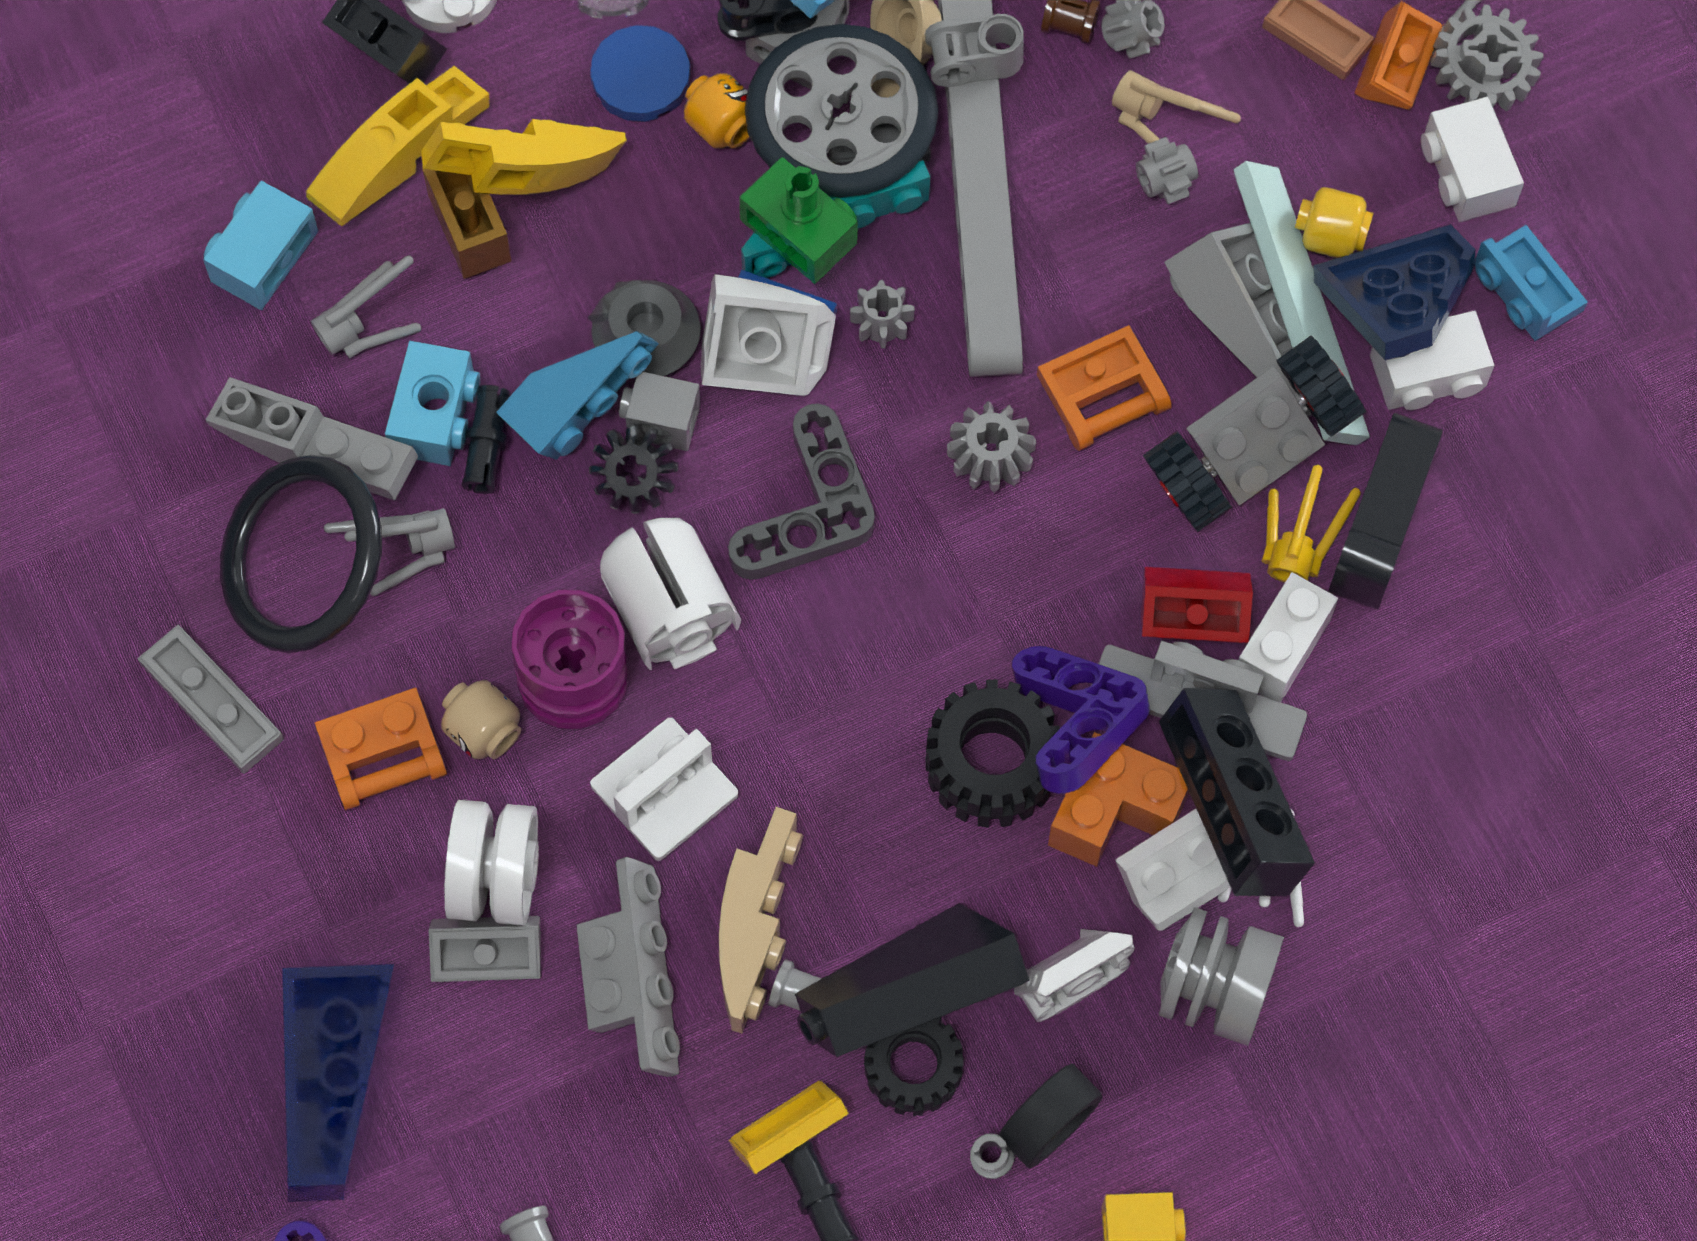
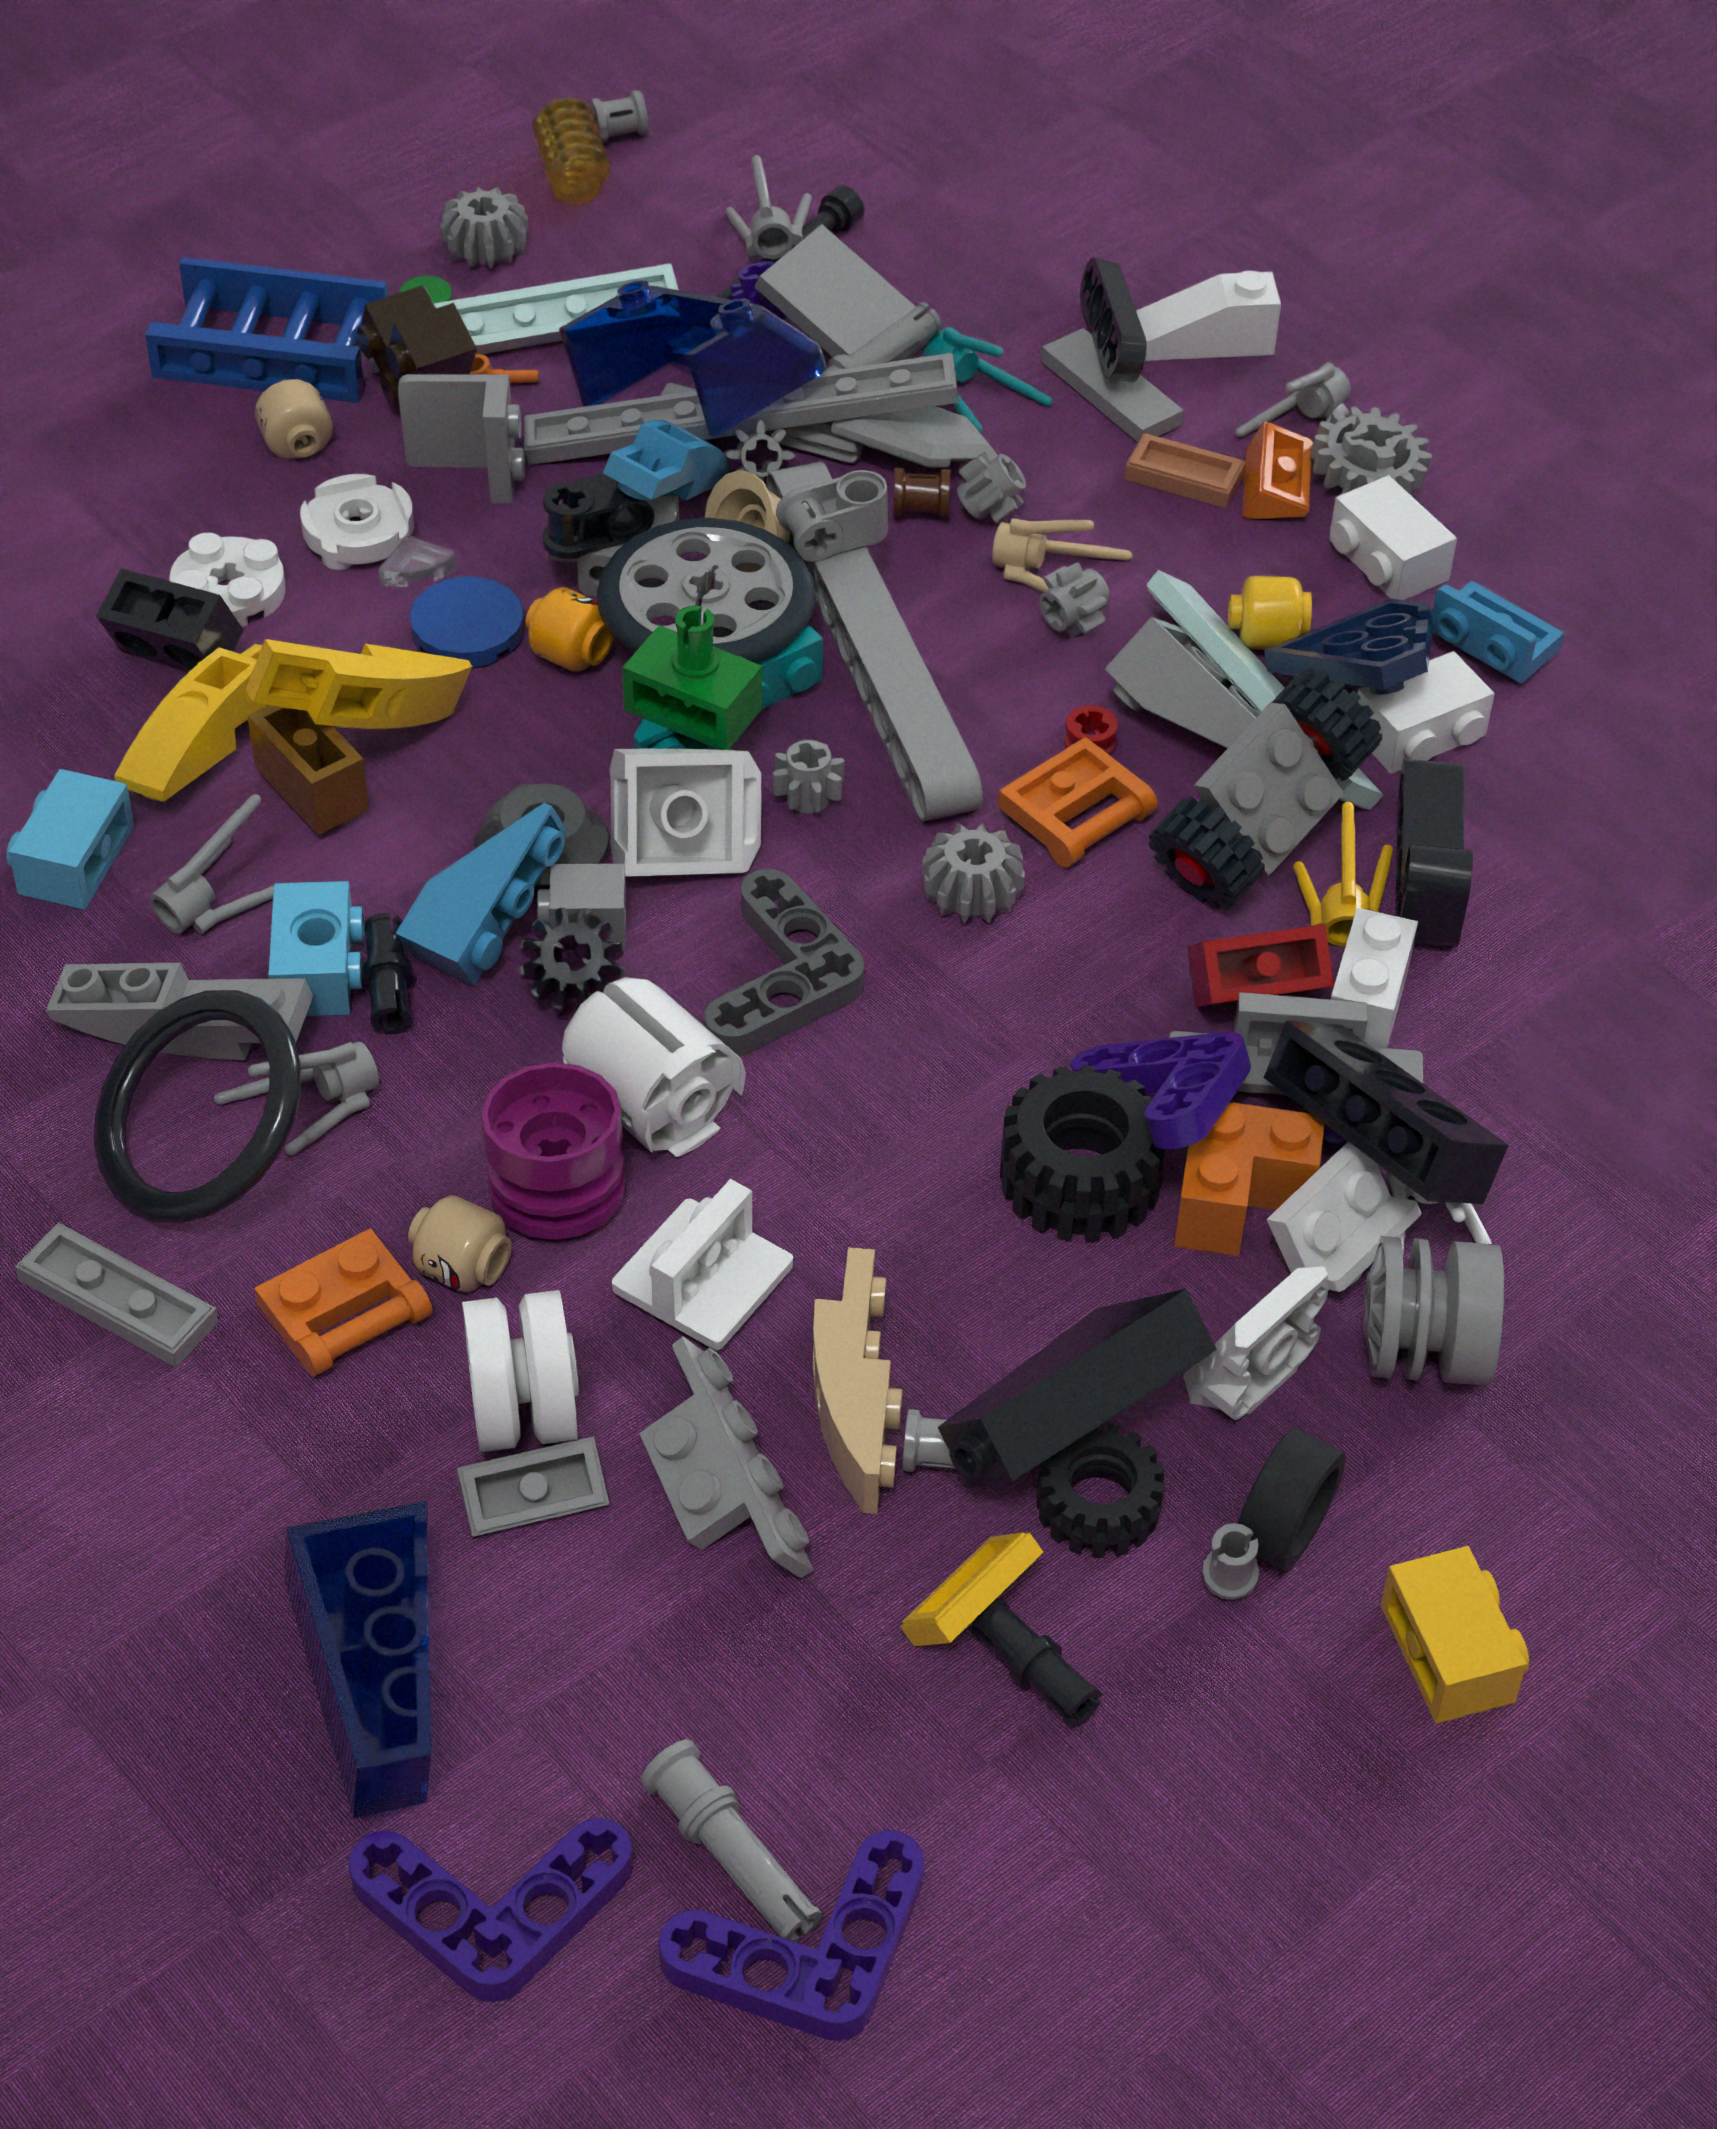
camera: 15 degrees left, 20 degrees down
none -> red bush [1064,705,1118,756]

